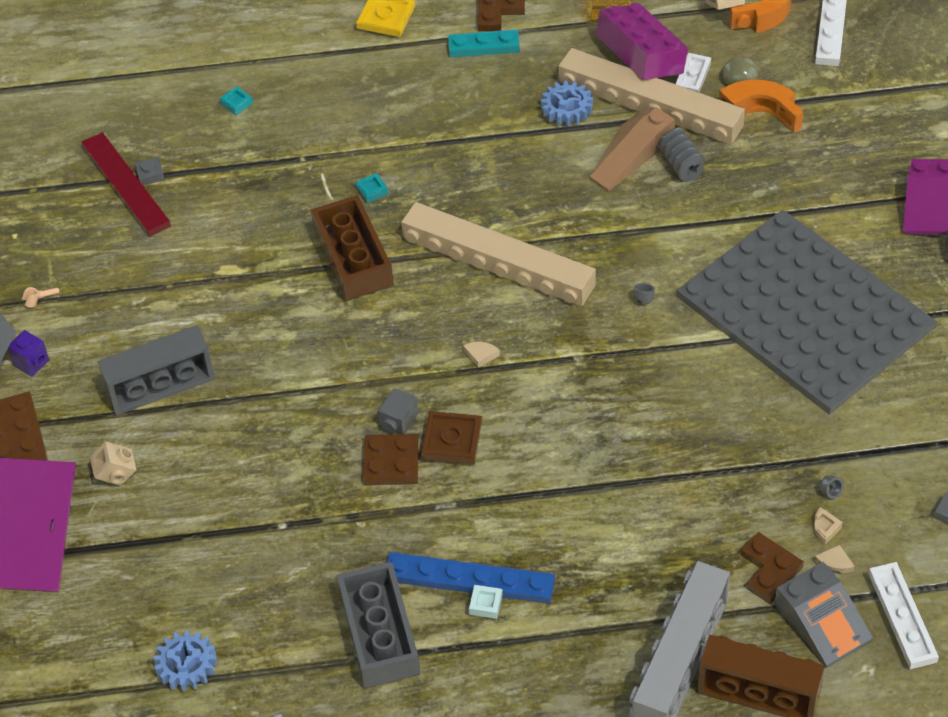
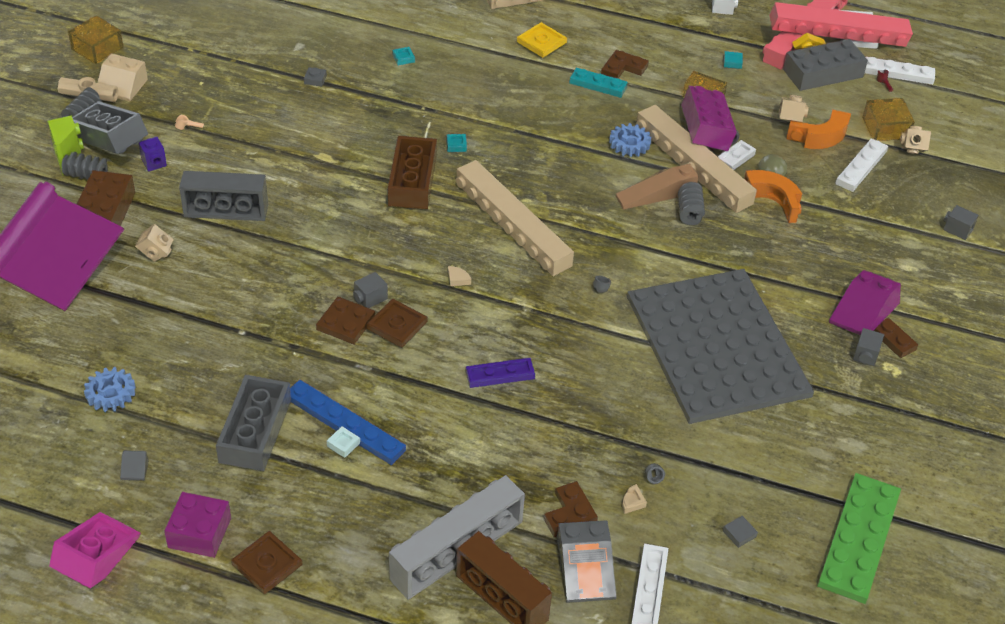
camera: 20 degrees right, 5 degrees down
dark red tile [81,132,171,237] -> none
tan tile [815,545,855,574] -> none
none -> dark purple tile [465,358,535,388]

